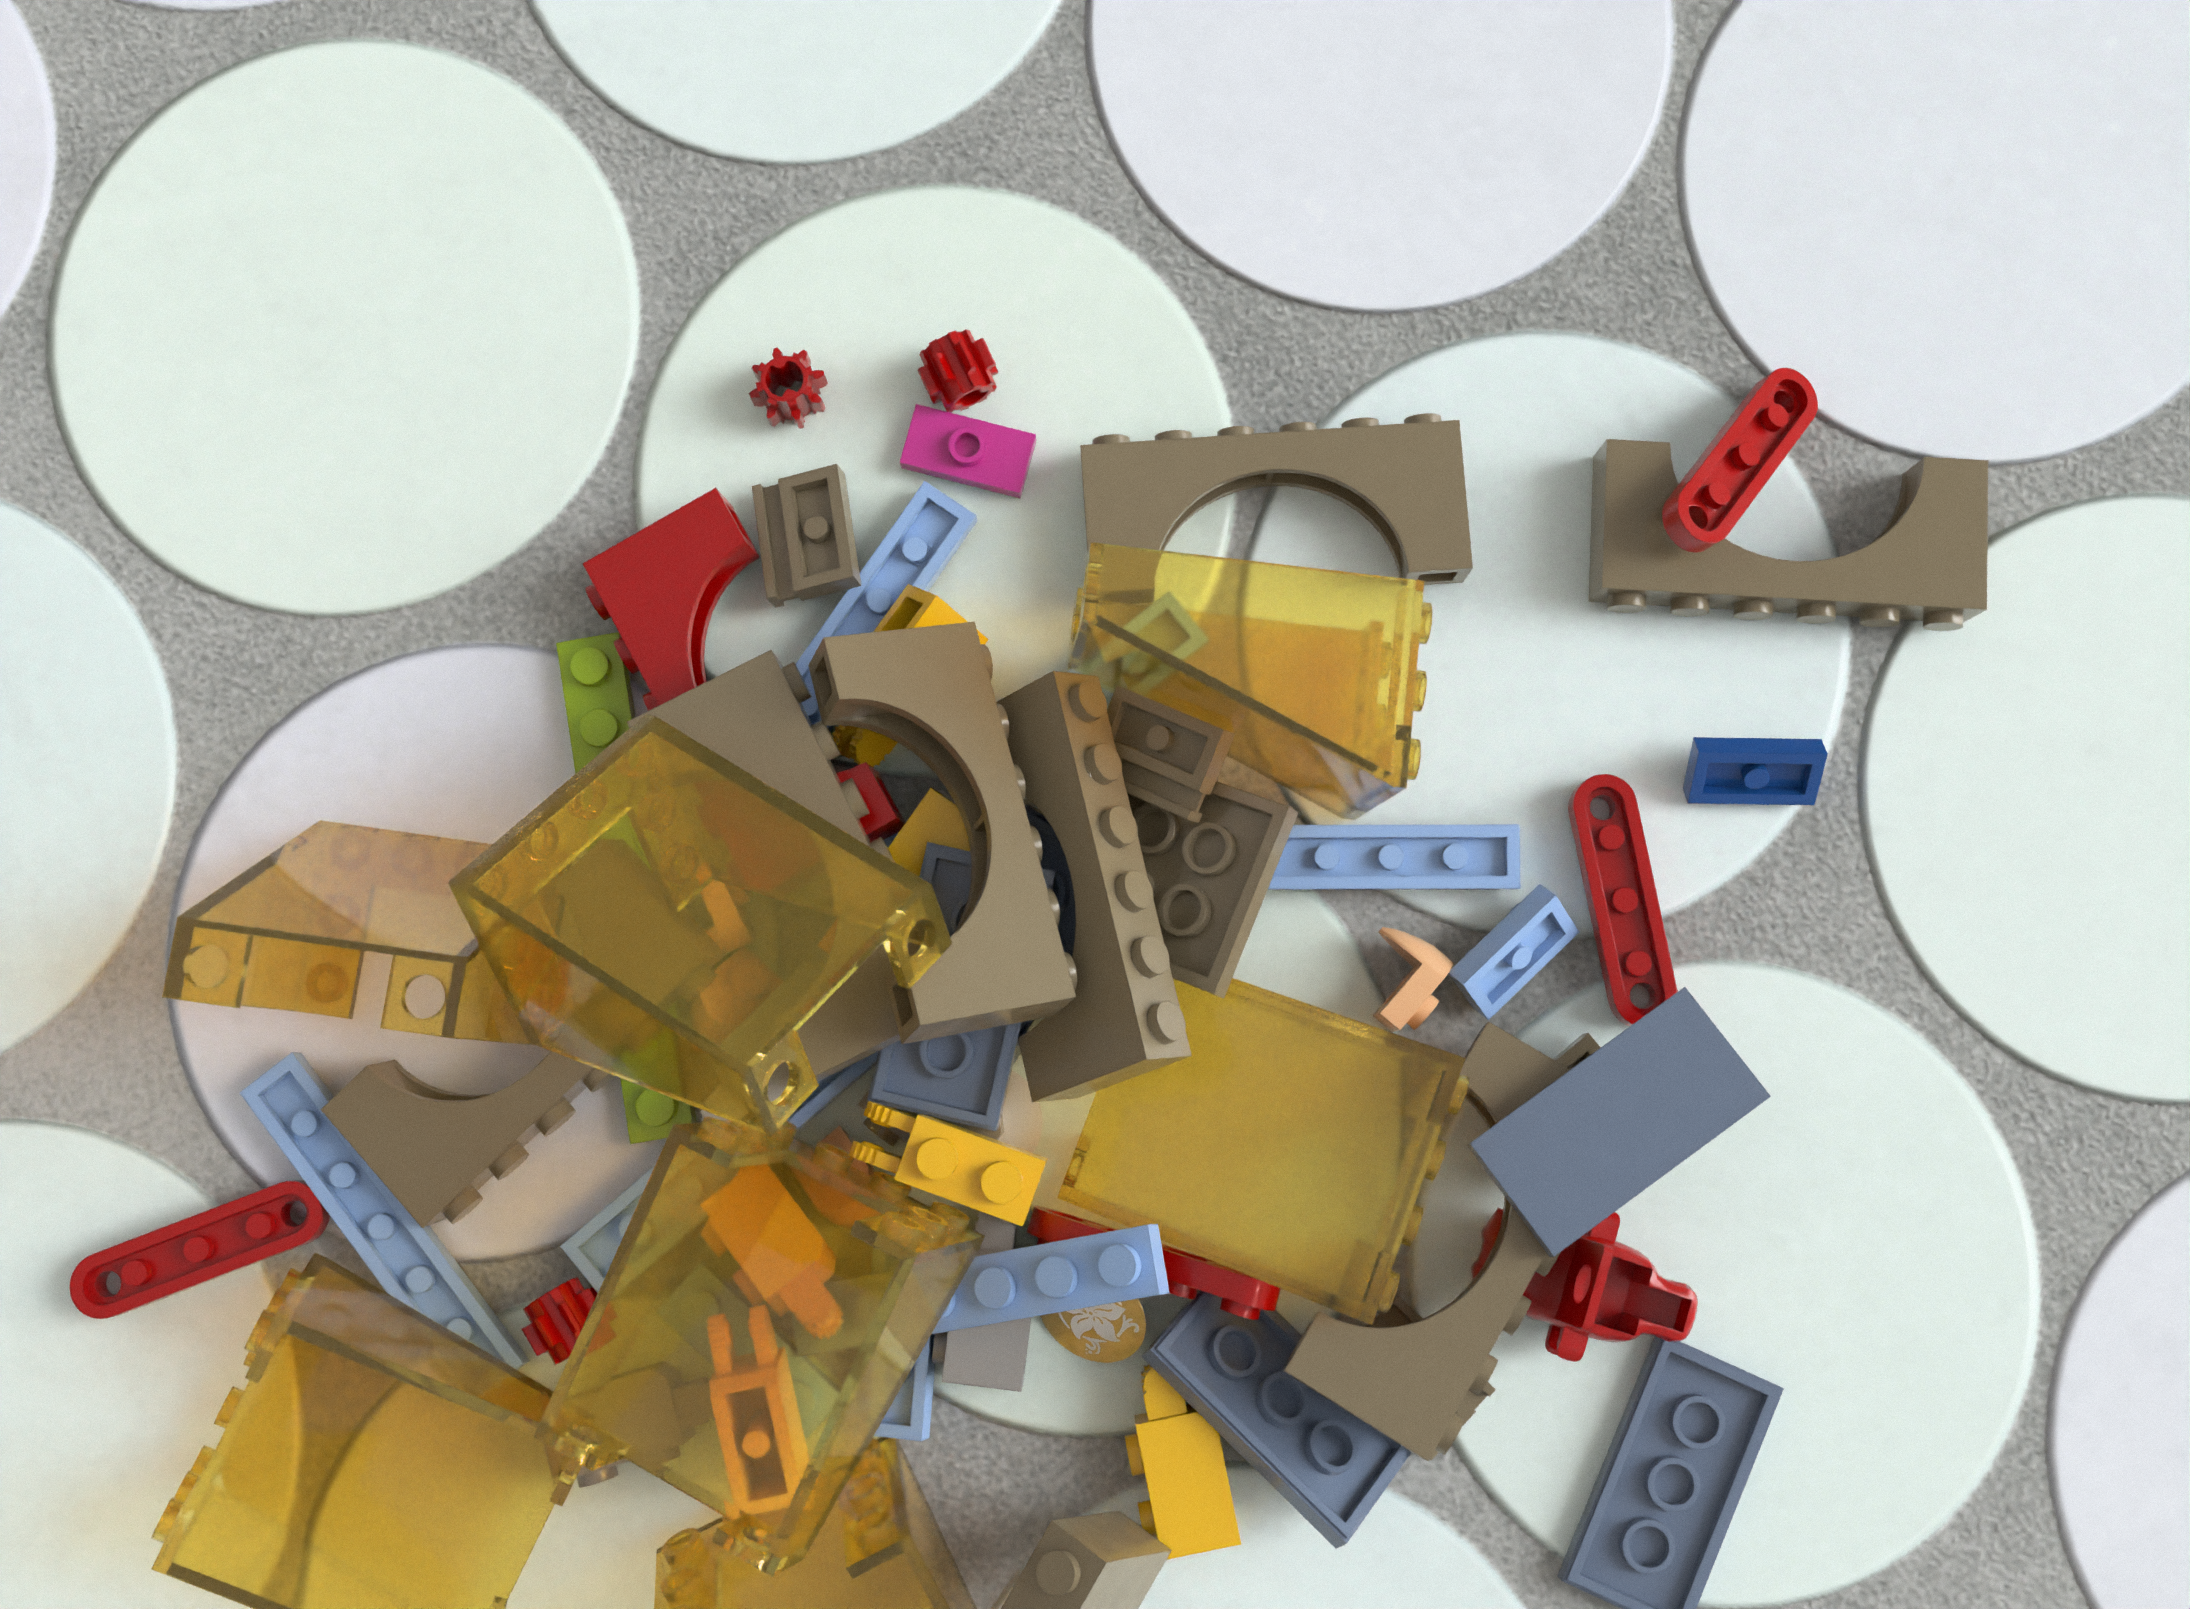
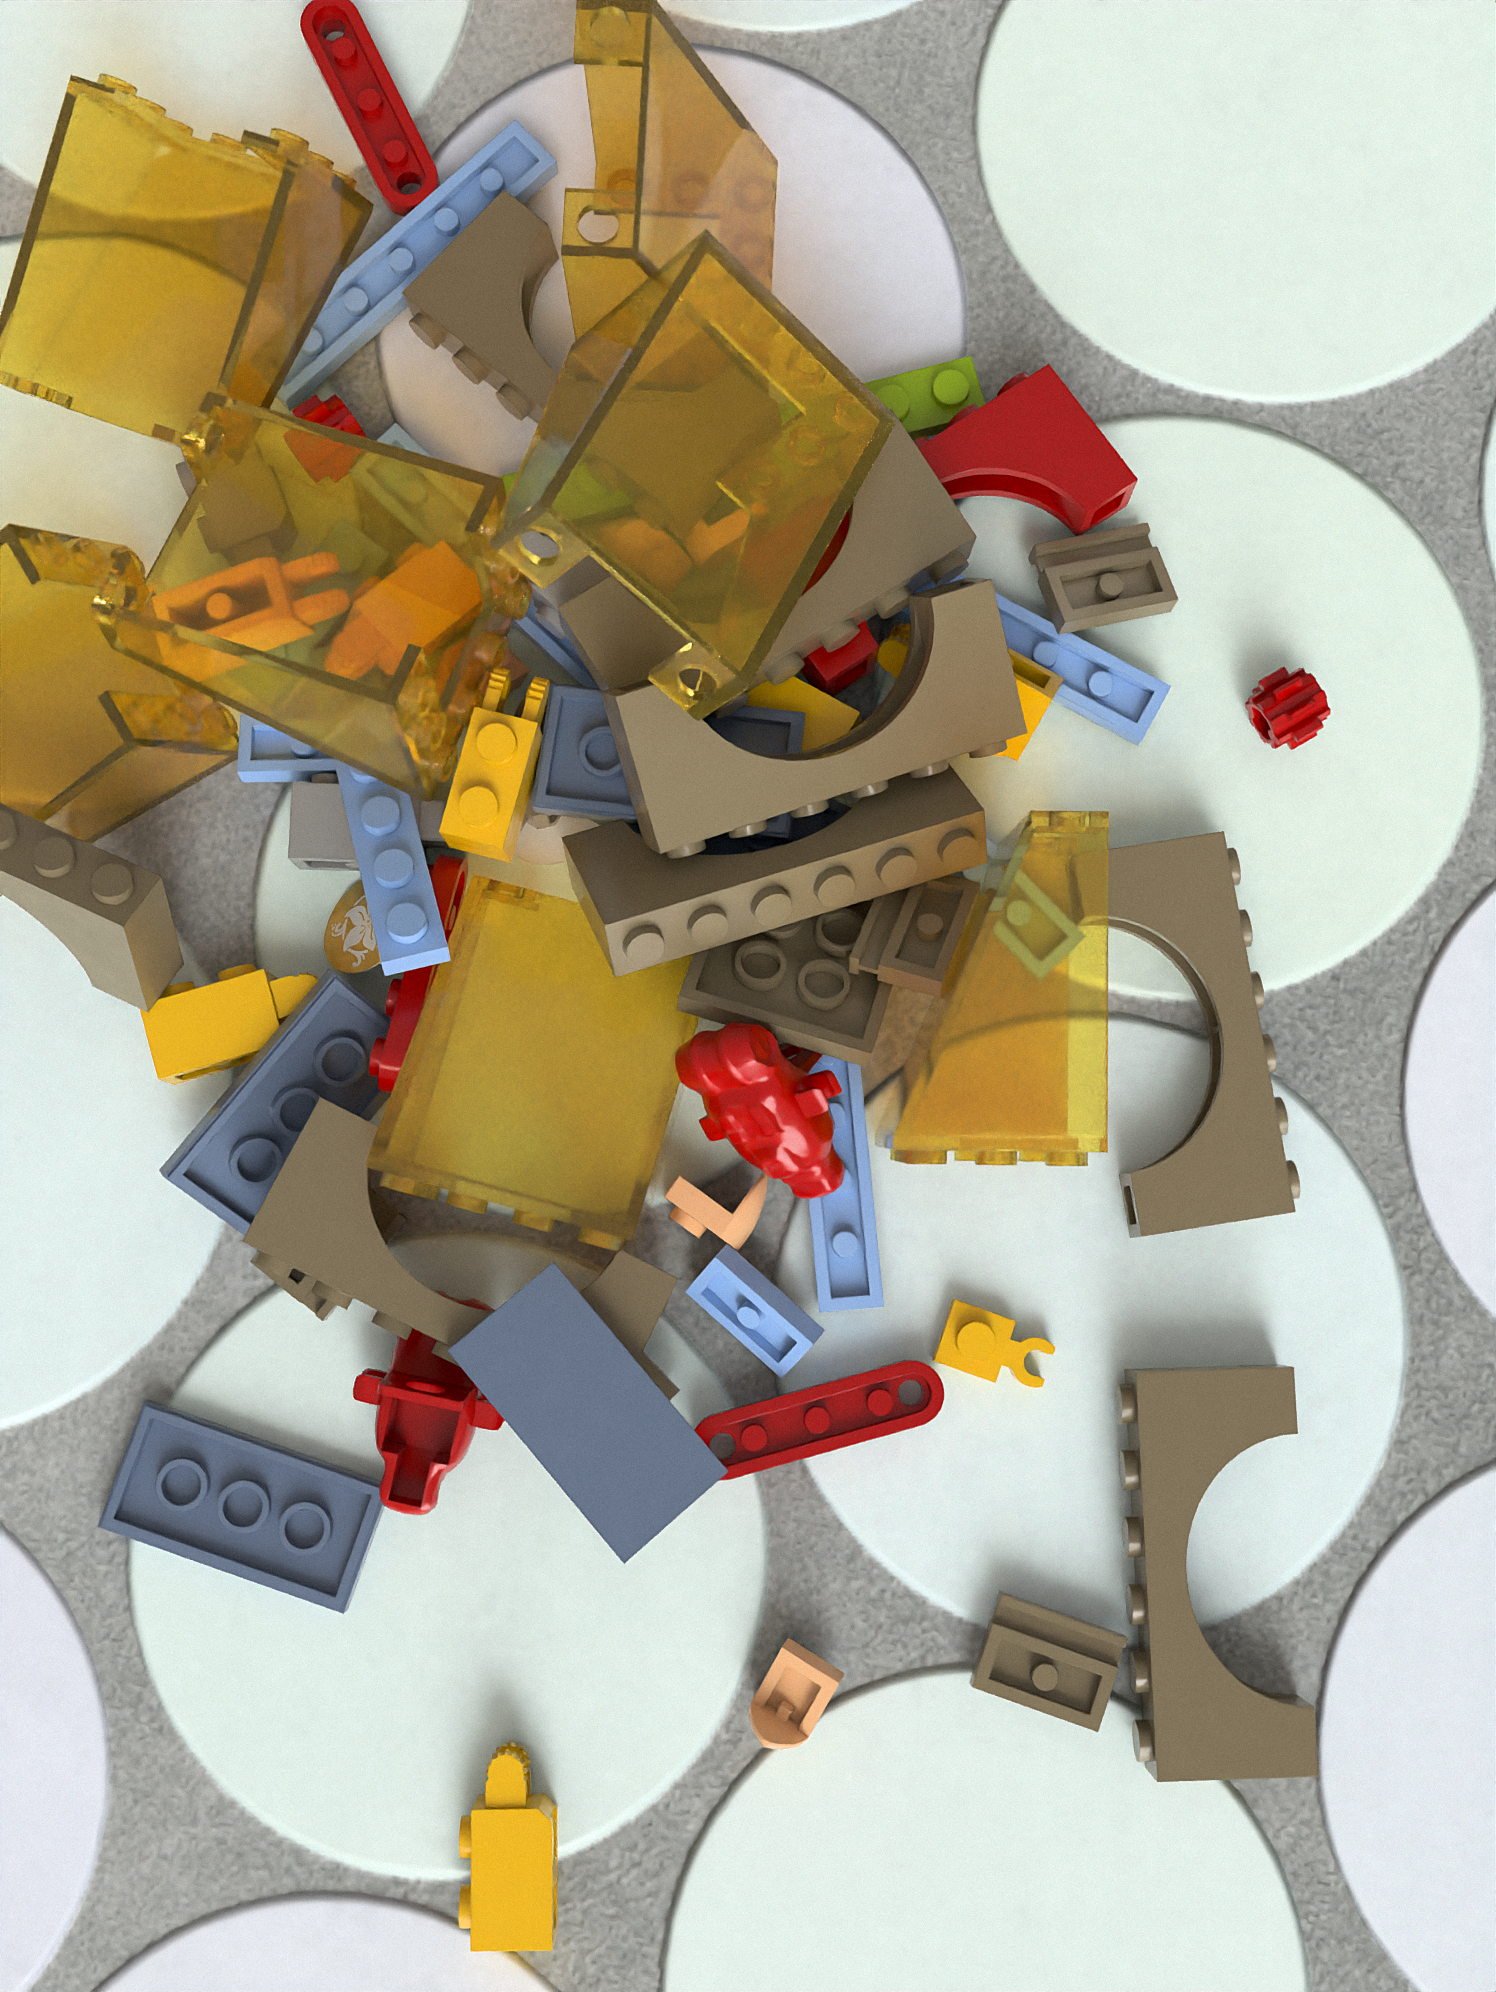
camera: 80 degrees right, 0 degrees up
red gear [749,347,828,429] -> none
dark pink plate [900,404,1037,499] -> none
red plate [1662,368,1818,553] -> none
blue plate [1683,737,1828,805] -> none
none -> yellow hinge [459,1740,558,1952]
none -> red piece [675,1022,845,1199]
none -> light nougat plate [749,1638,845,1750]
none -> yellow plate [932,1299,1055,1388]
none -> dark tan plate [969,1590,1128,1732]

